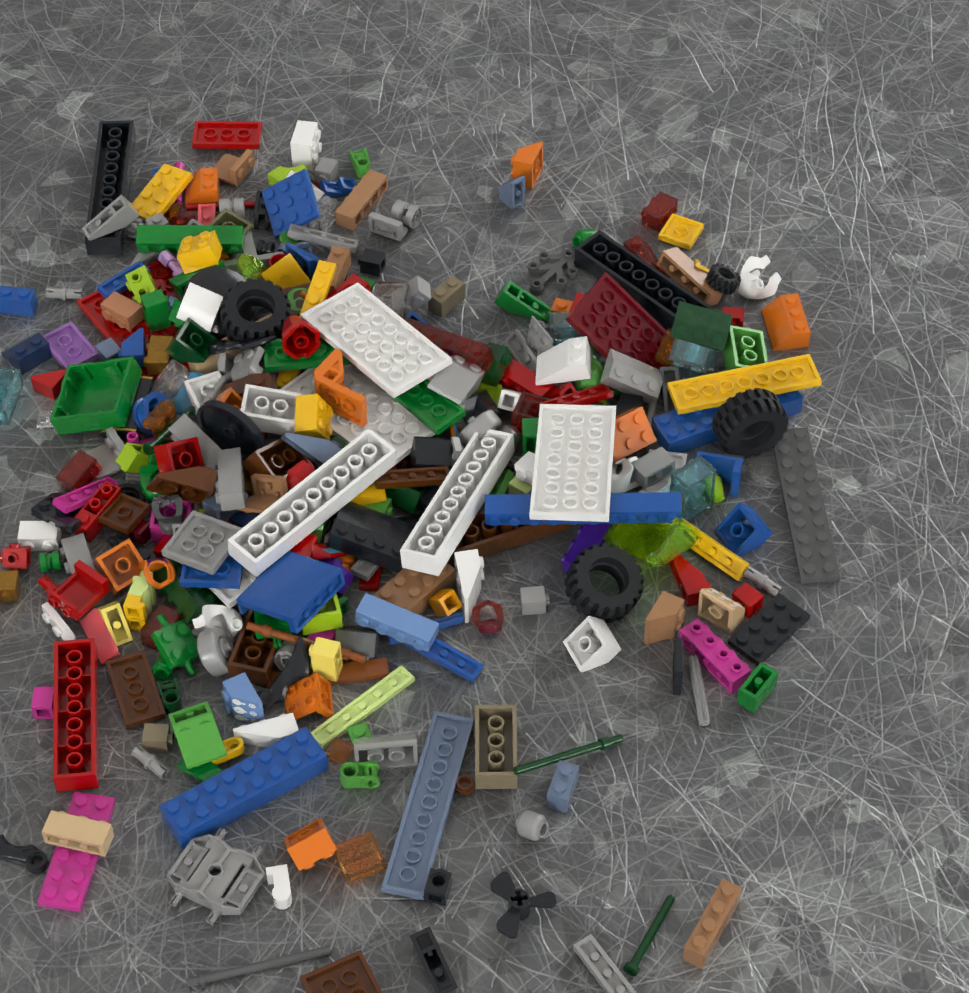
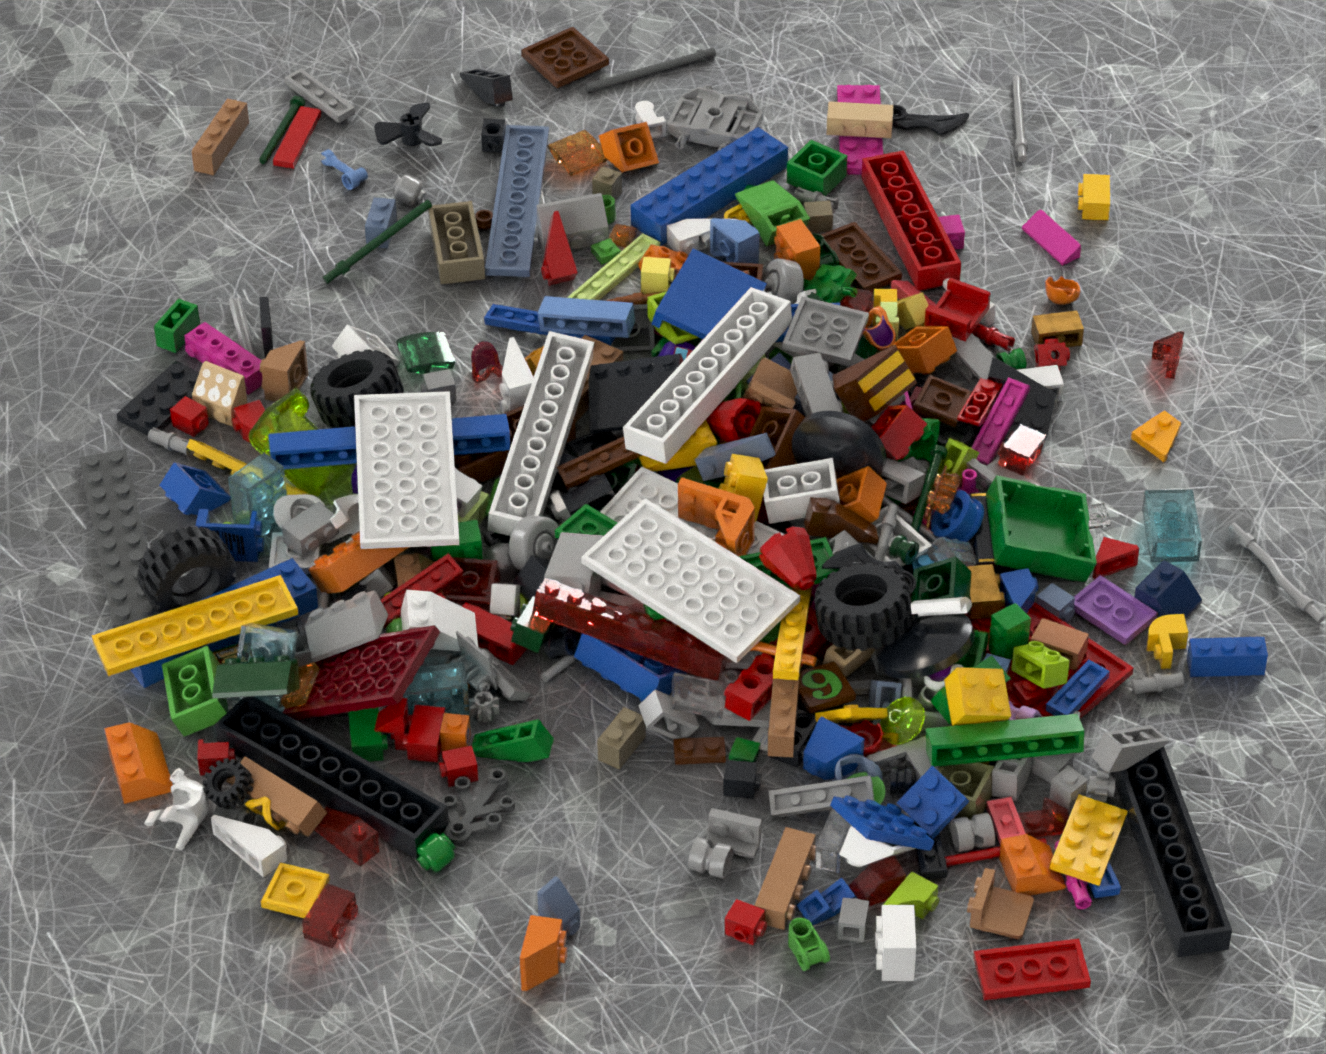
camera: 170 degrees right, 5 degrees down
none -> white slope [211,815,287,877]
none -> red tile [273,106,321,169]
none -> medium blue brick [321,149,368,190]
none -> clear green slope [396,332,456,374]
none -> red brick [438,745,478,787]
none -> red slope [541,211,578,286]
none -> dark tan brick [592,166,622,201]
none -> red brick [725,899,767,945]
none -> orange brick [774,219,820,280]
none -> green brick [786,140,848,196]
none -> dark green wheel [889,535,919,565]
none -> blue plate [897,766,969,839]
none -> yellow brick [1146,614,1188,669]

